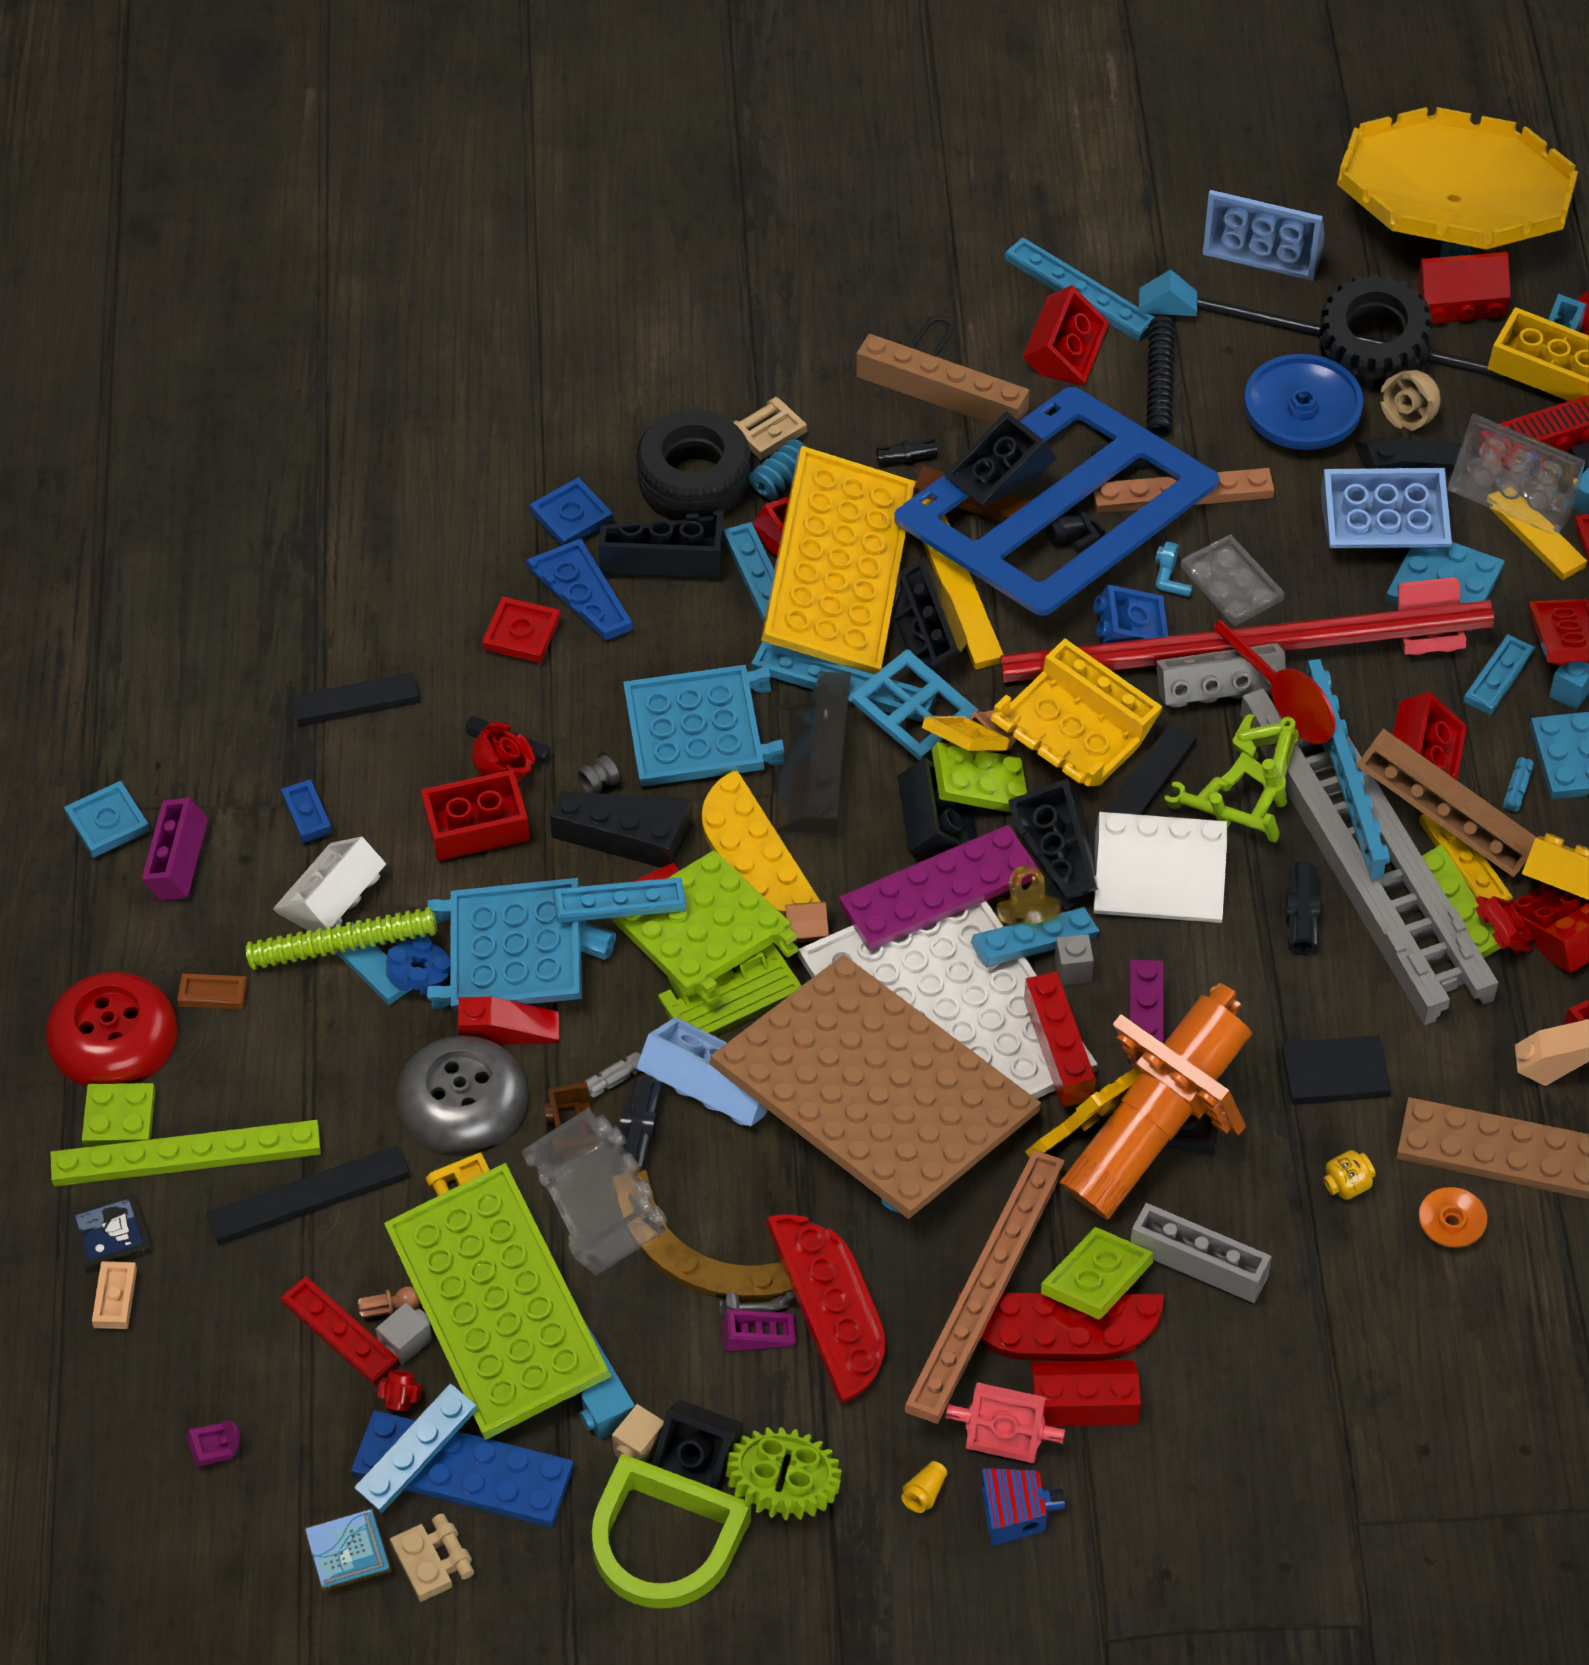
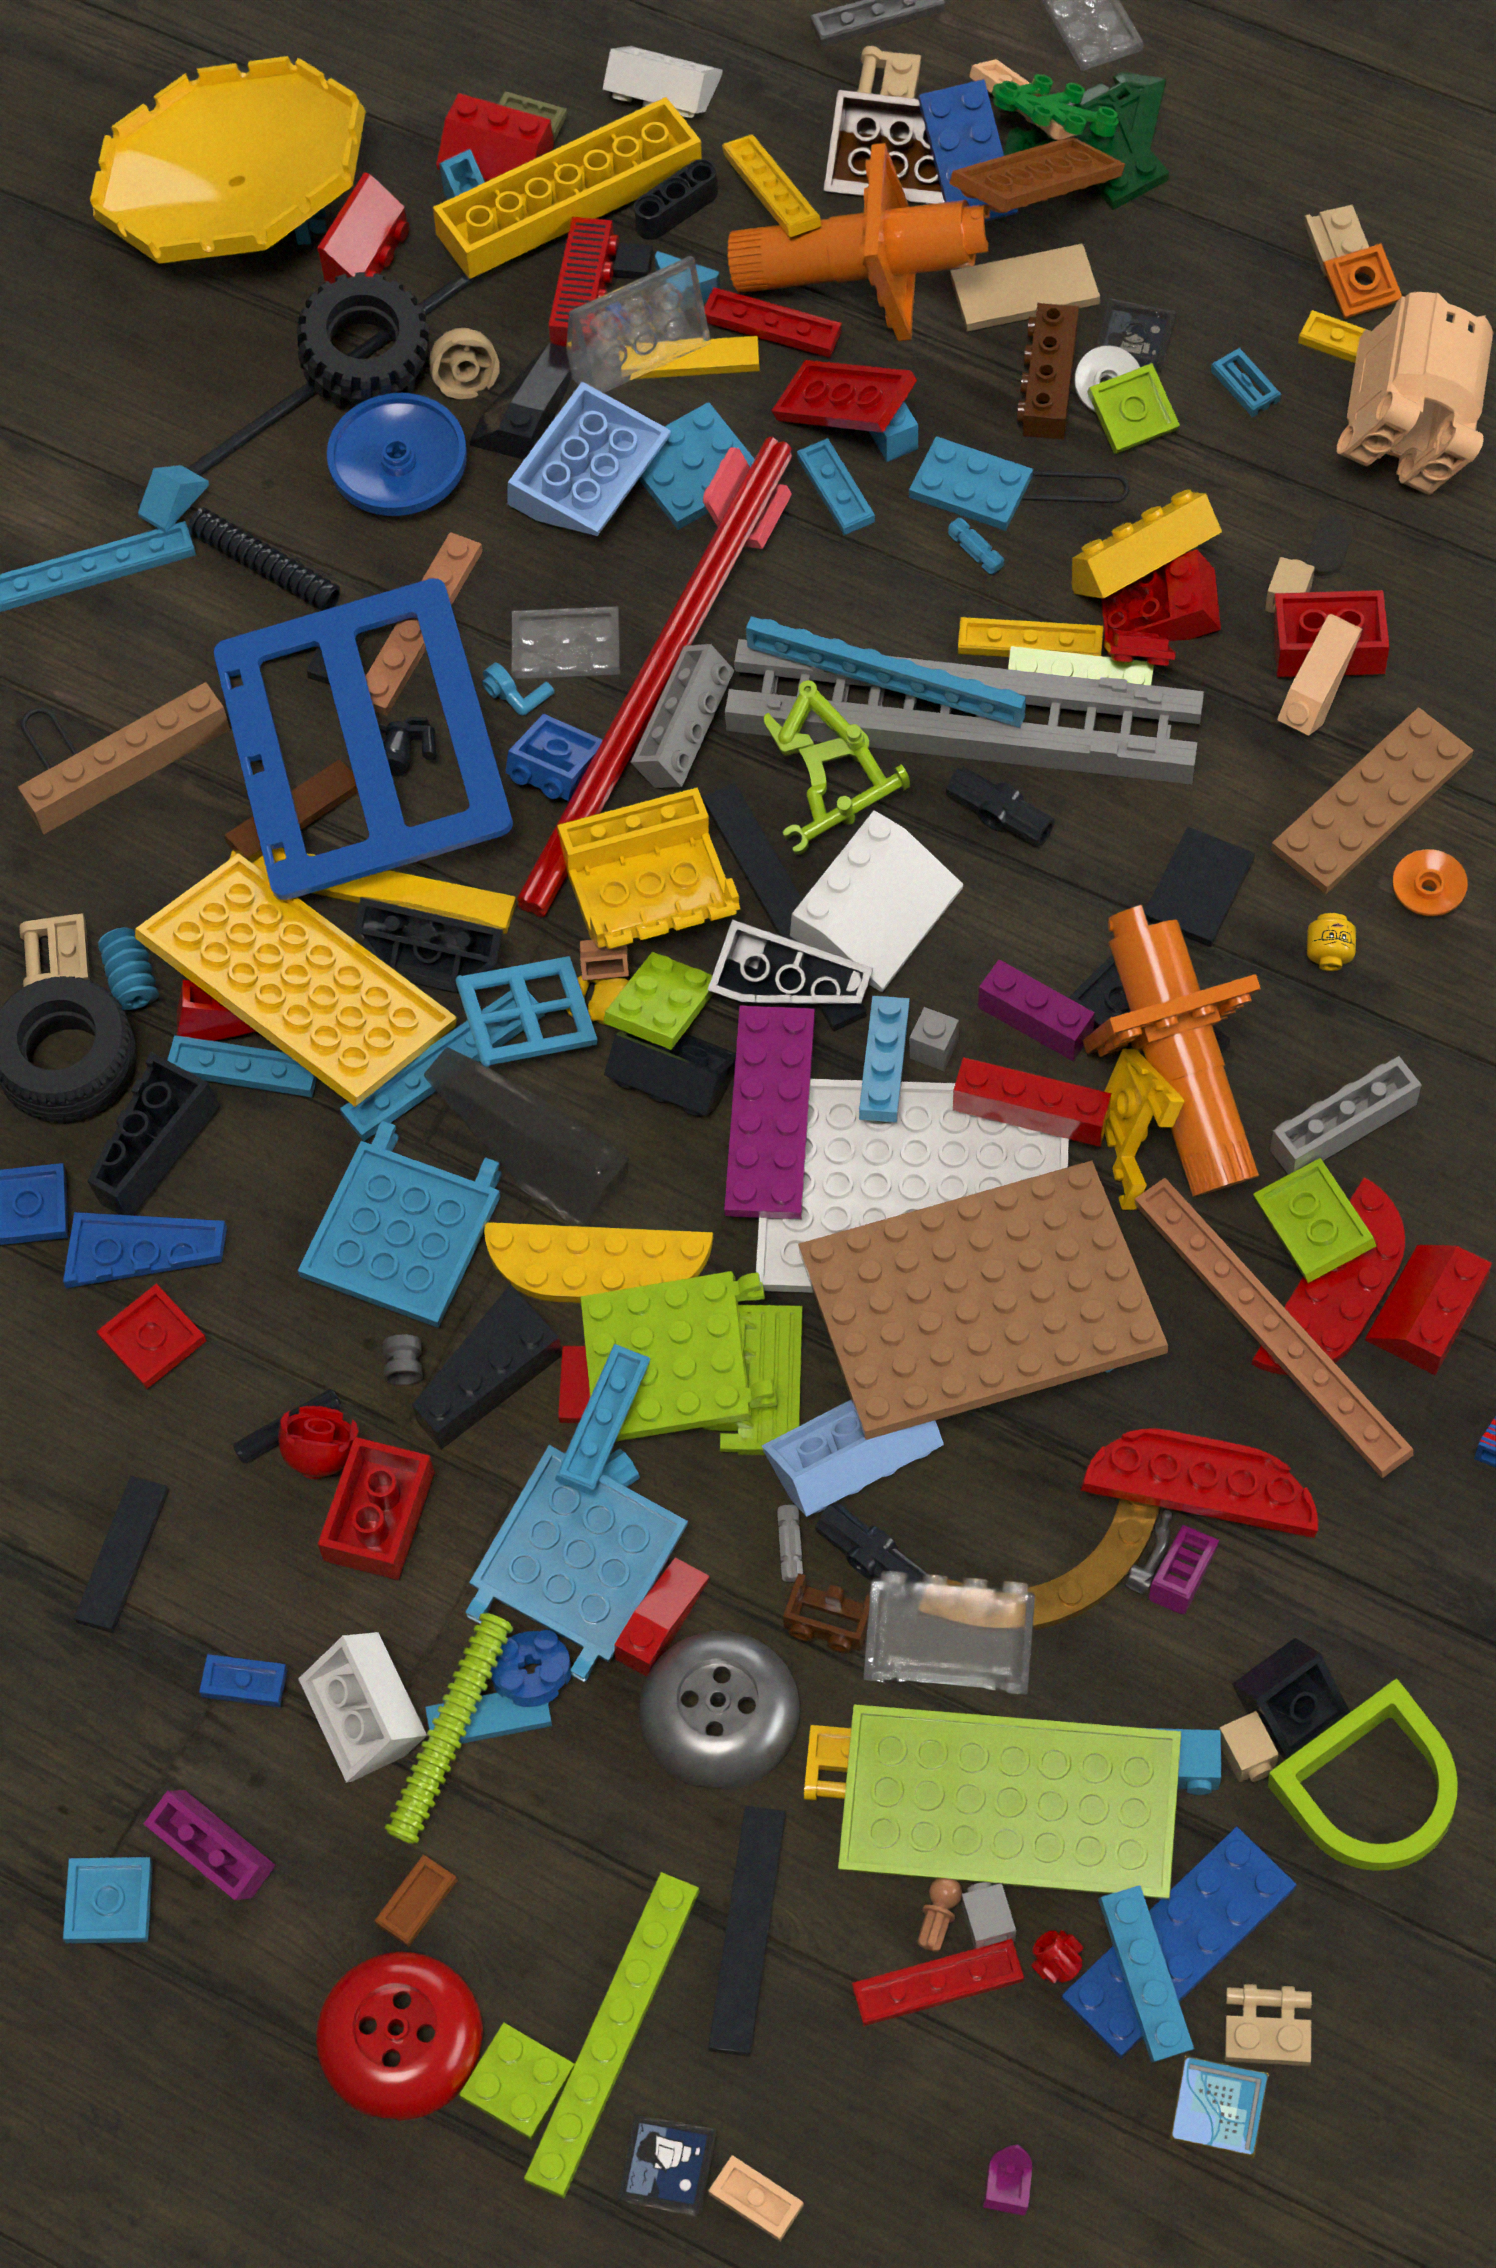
camera: 55 degrees left, 10 degrees up
lime gear [726,1427,841,1520] -> none
nougat piece [785,901,829,944] -> none
black pin [876,438,938,466] -> none
yellow cone [901,1461,947,1513] -> none
yellow plate [922,716,1010,751] -> none
black slope [944,411,1056,508] -> none
coral plate [945,1382,1066,1463] -> none
clear yellow tile [997,865,1062,924] -> none
red slope [1022,285,1110,385] -> none
light blue slope [1203,190,1325,281] -> none
red piece [1213,620,1335,744] -> none
medium nougat brick [1356,728,1536,877] -> none
red slope [1393,691,1467,780] -> none

